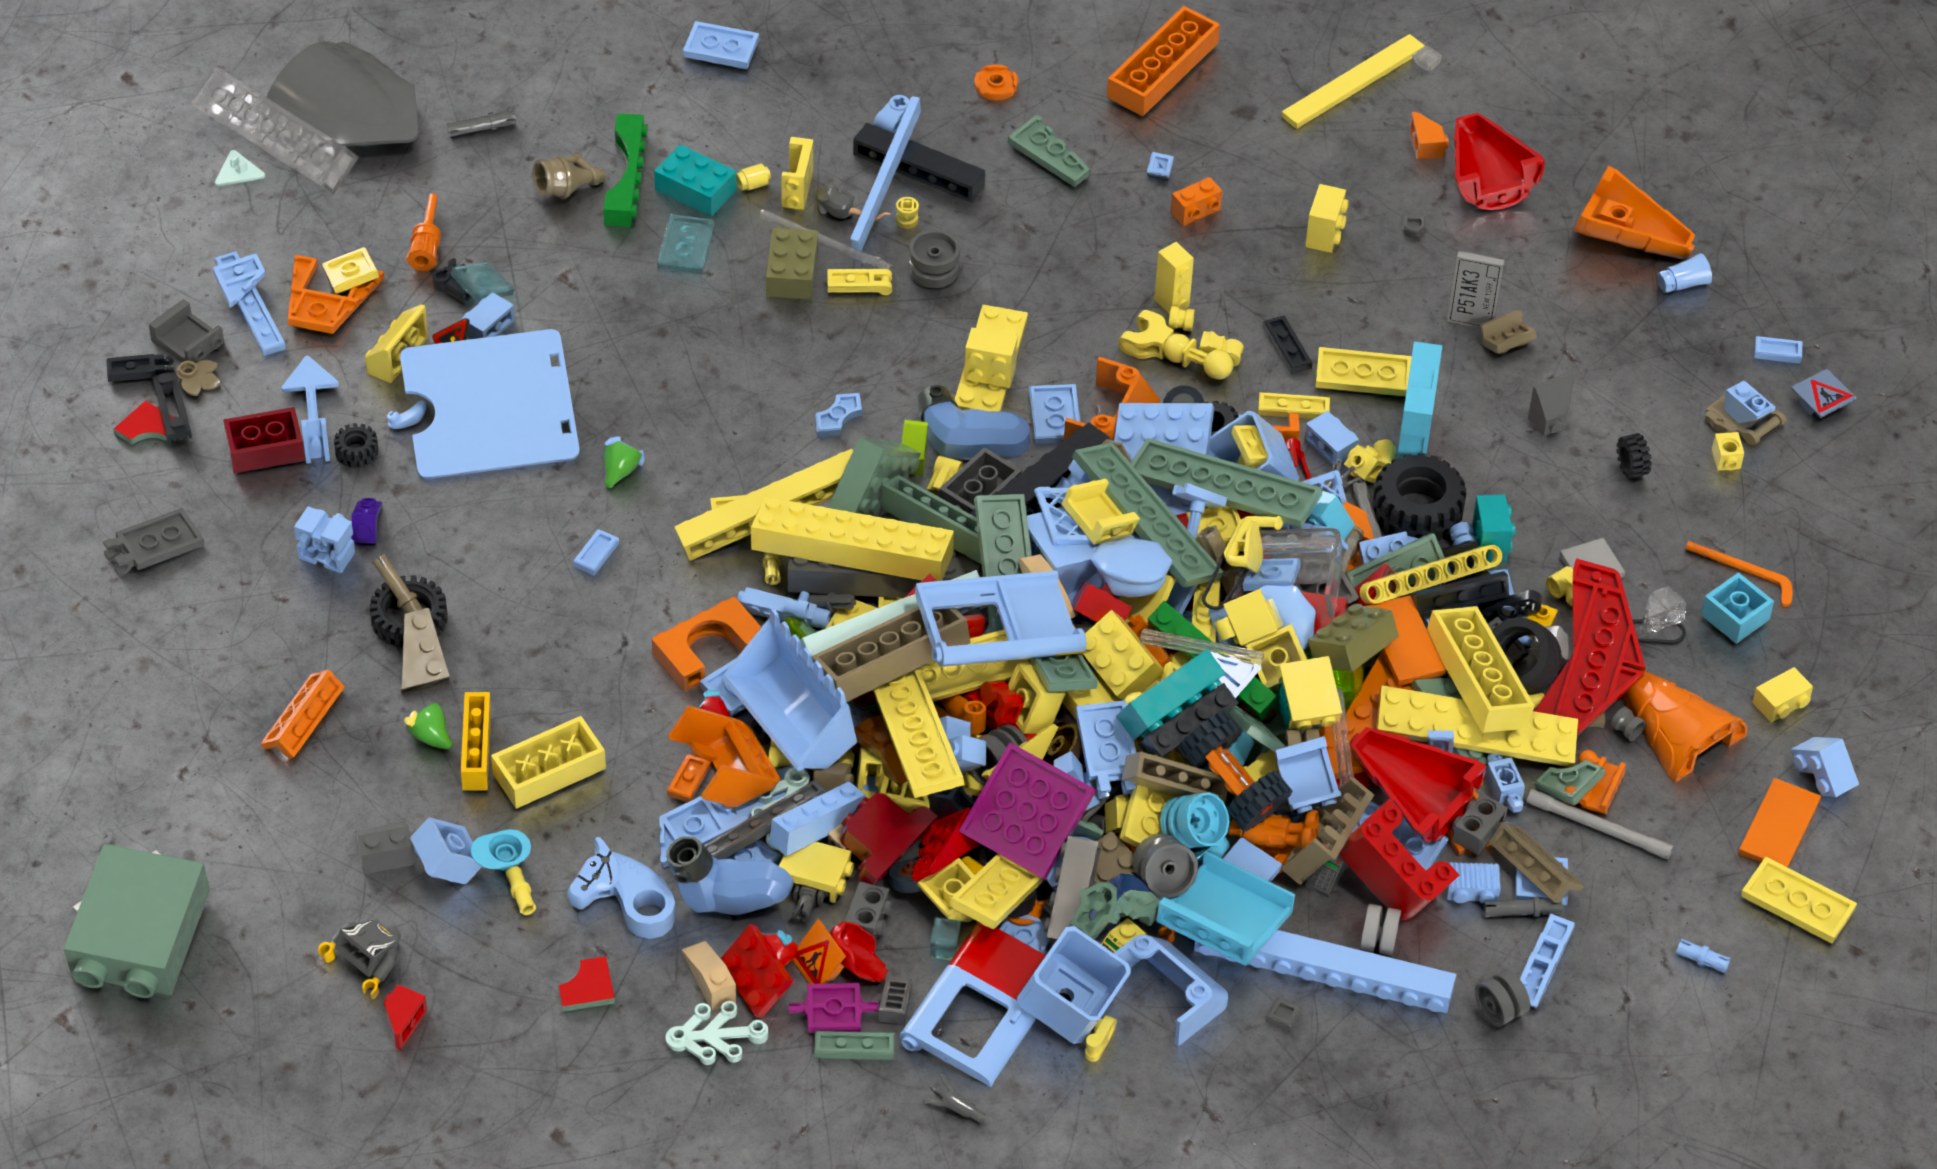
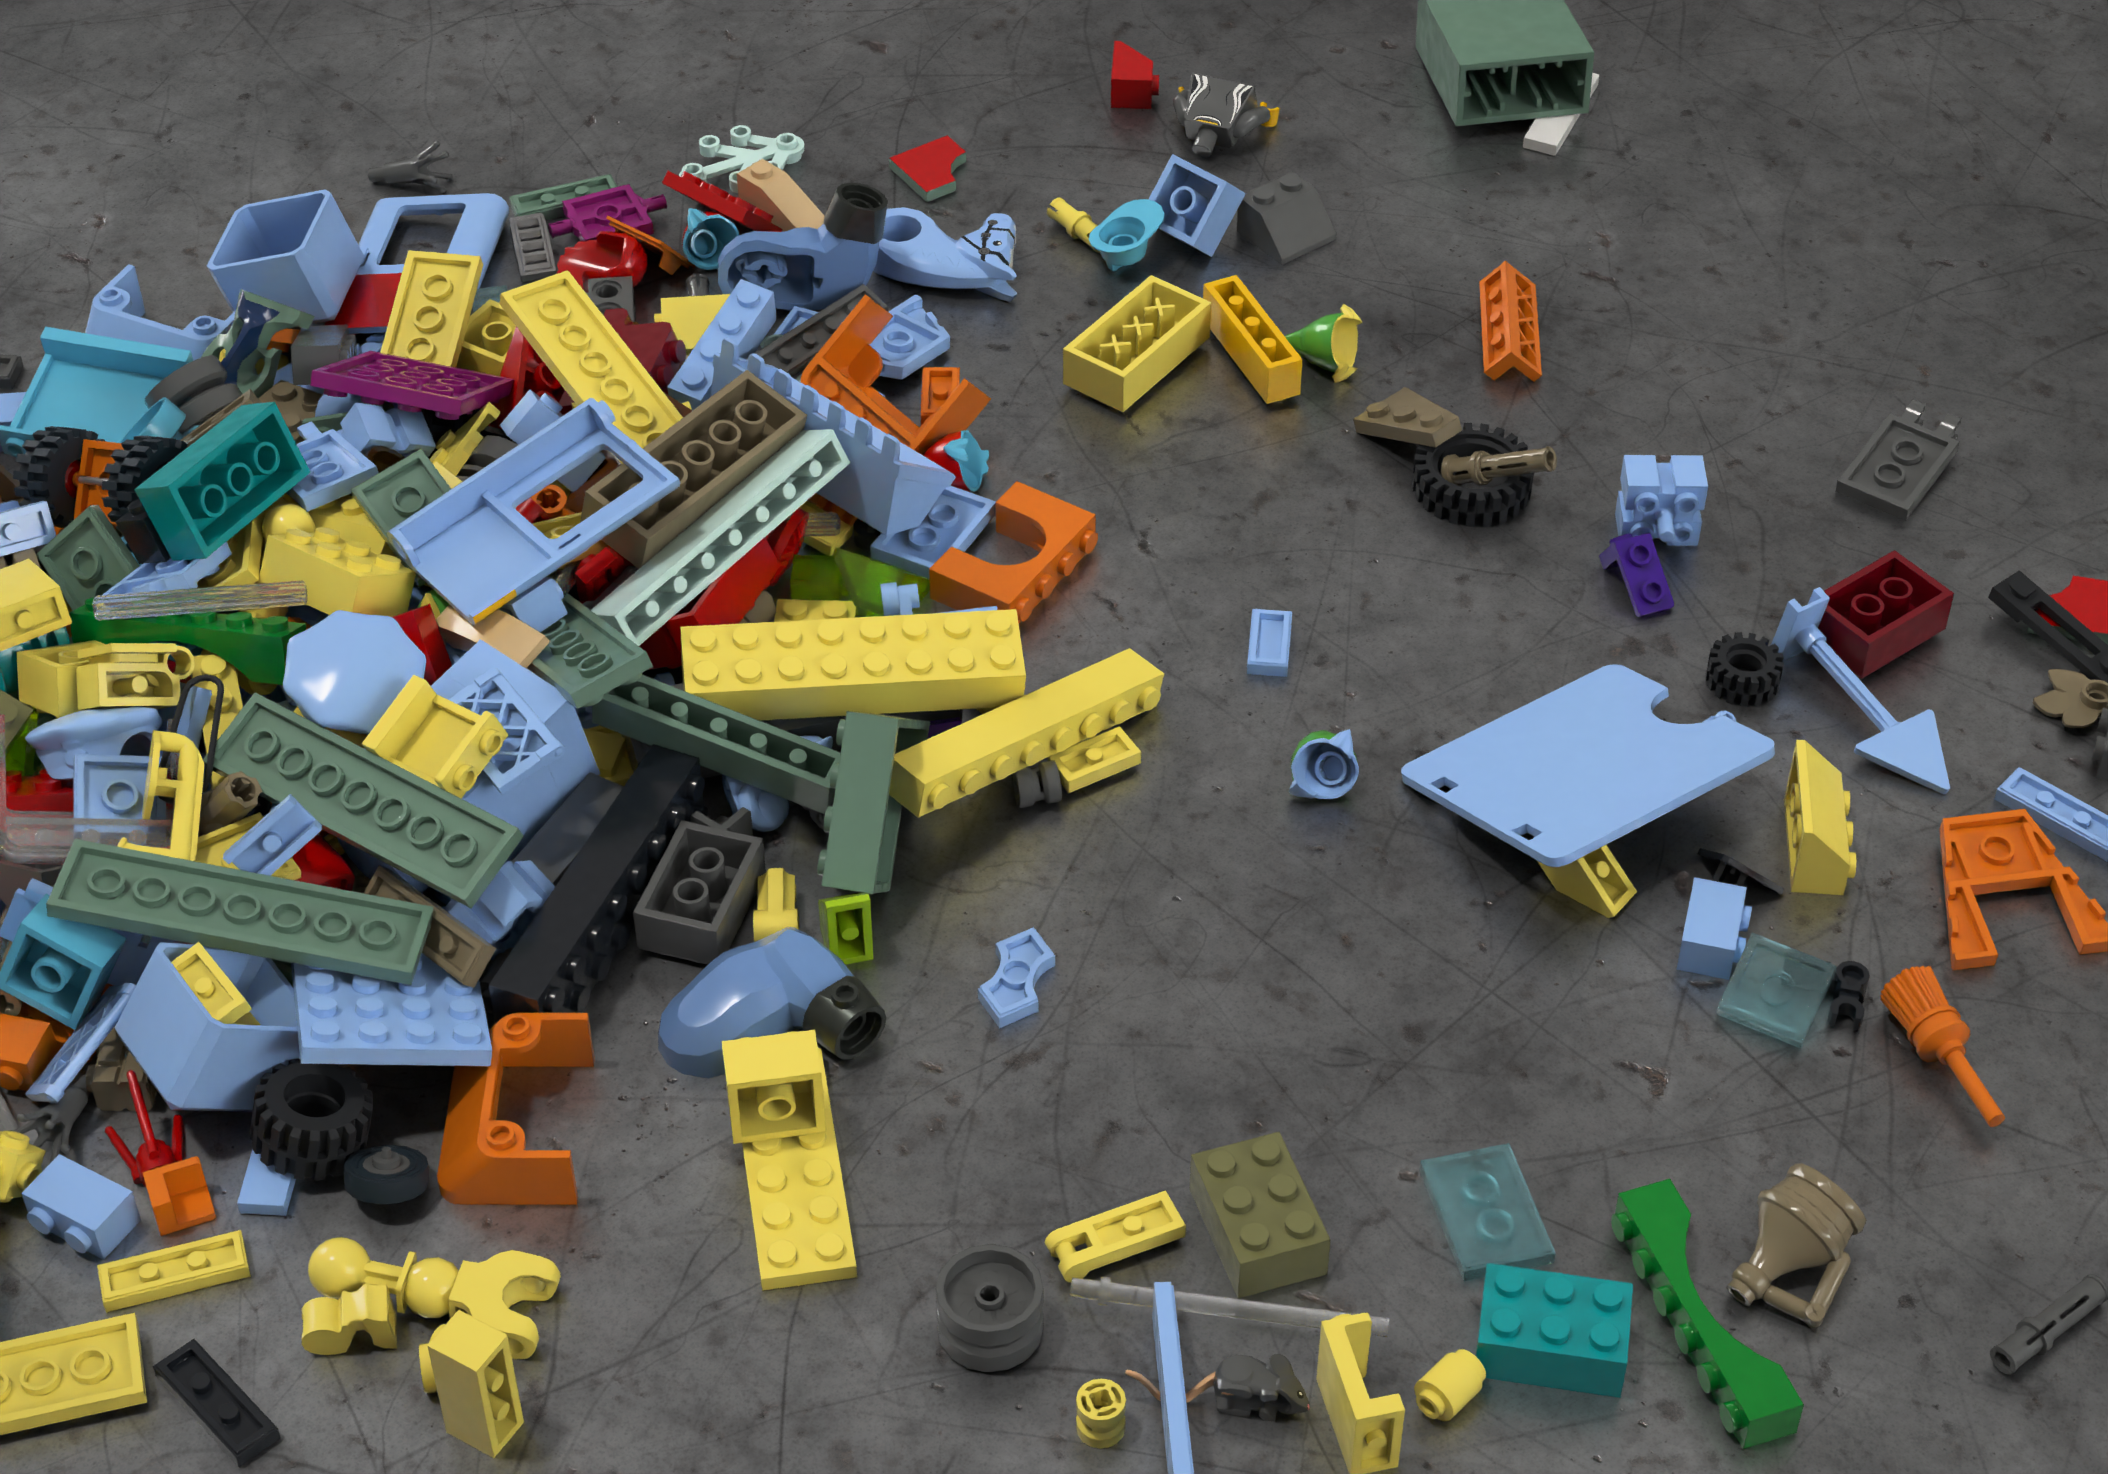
camera: 160 degrees right, 5 degrees down
light yellow tile [322,247,379,294] -> none
light blue tile [1029,384,1080,444] -> none

